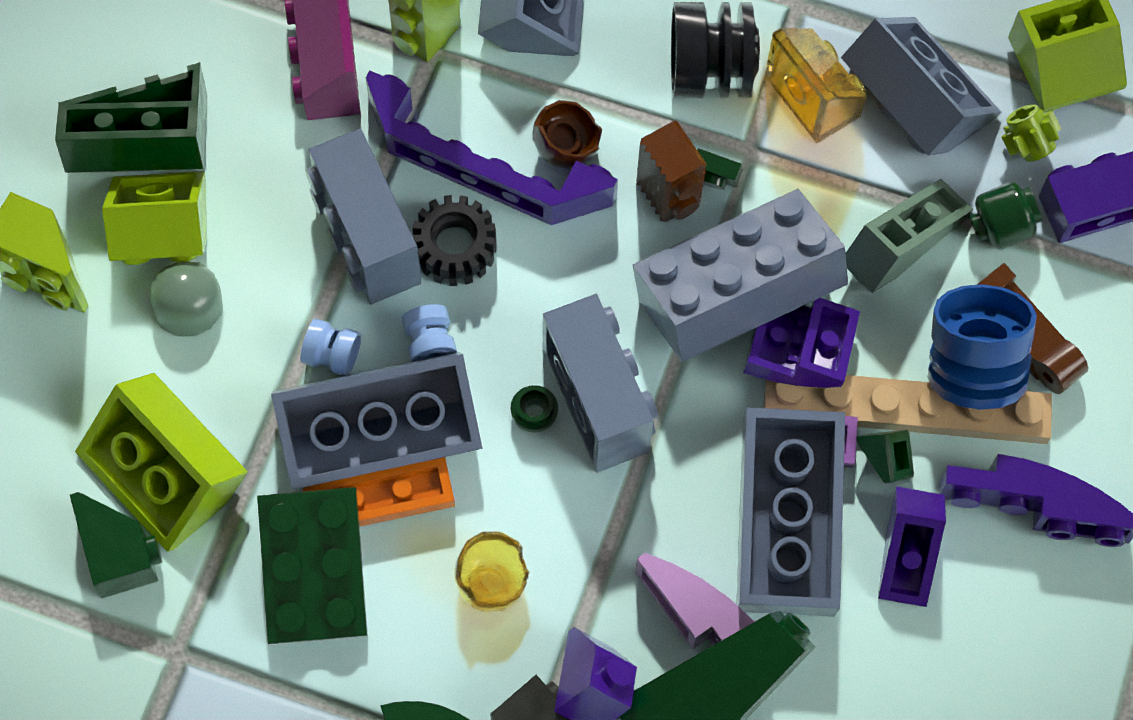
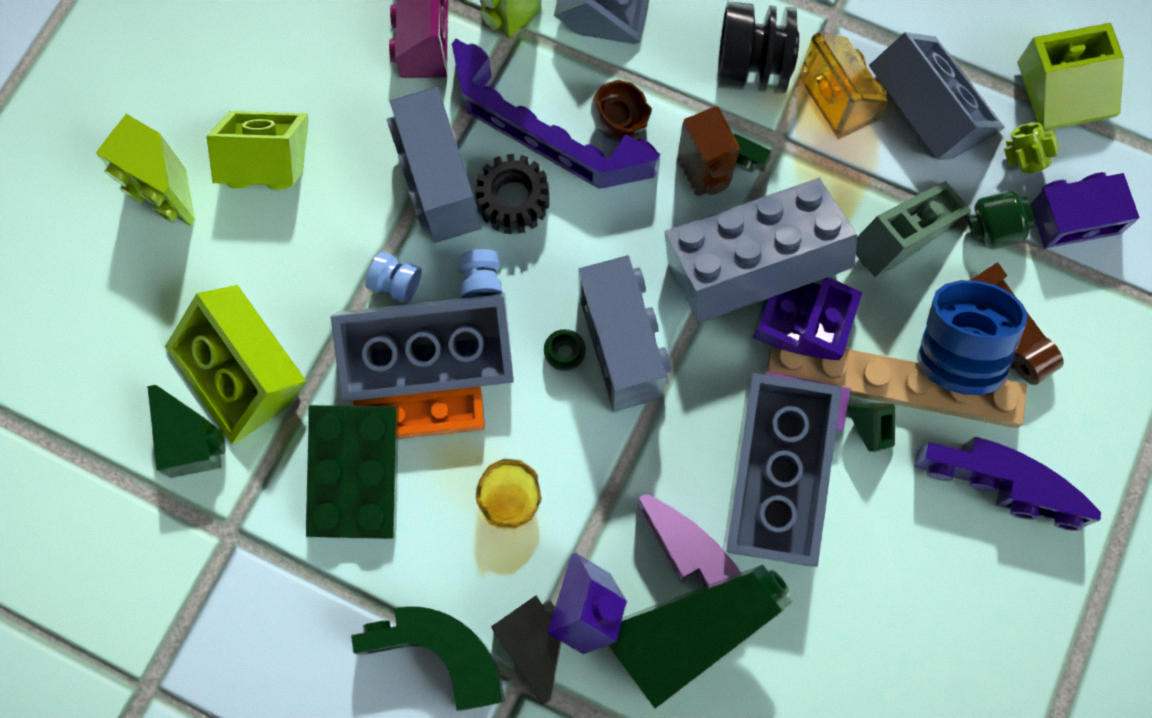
camera: 10 degrees right, 5 degrees up
dark green wedge [55,62,208,173] -> none
sand green hair [150,261,223,336] -> none
dark purple slope [878,486,946,607] -> none

